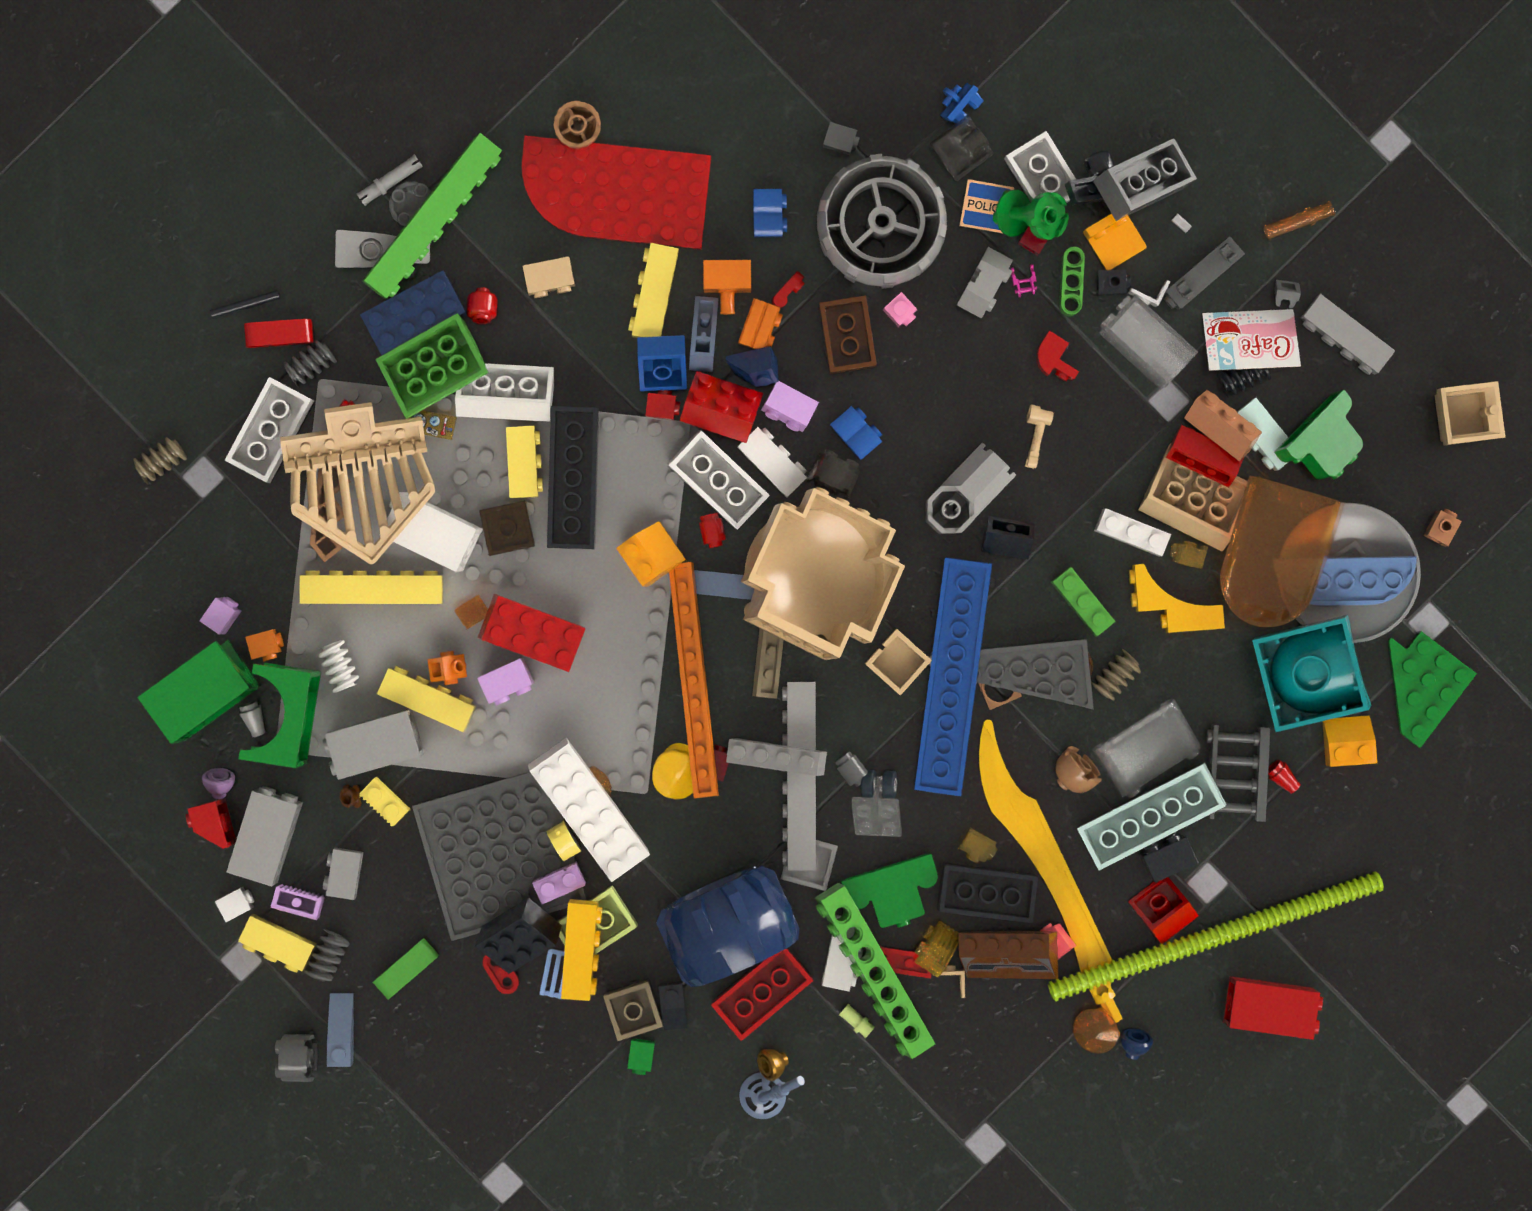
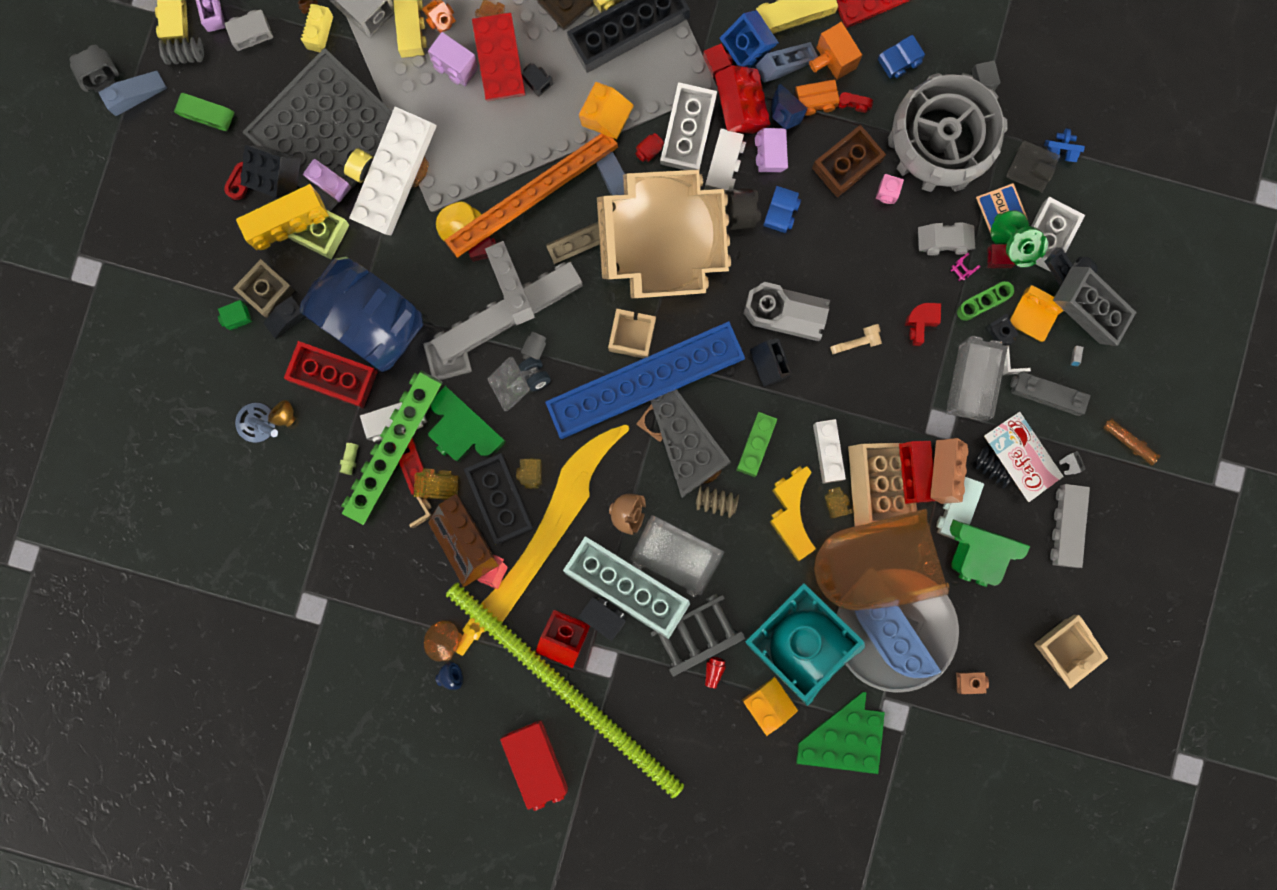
camera: 60 degrees right, 5 degrees down
none -> black brick [522,63,553,97]

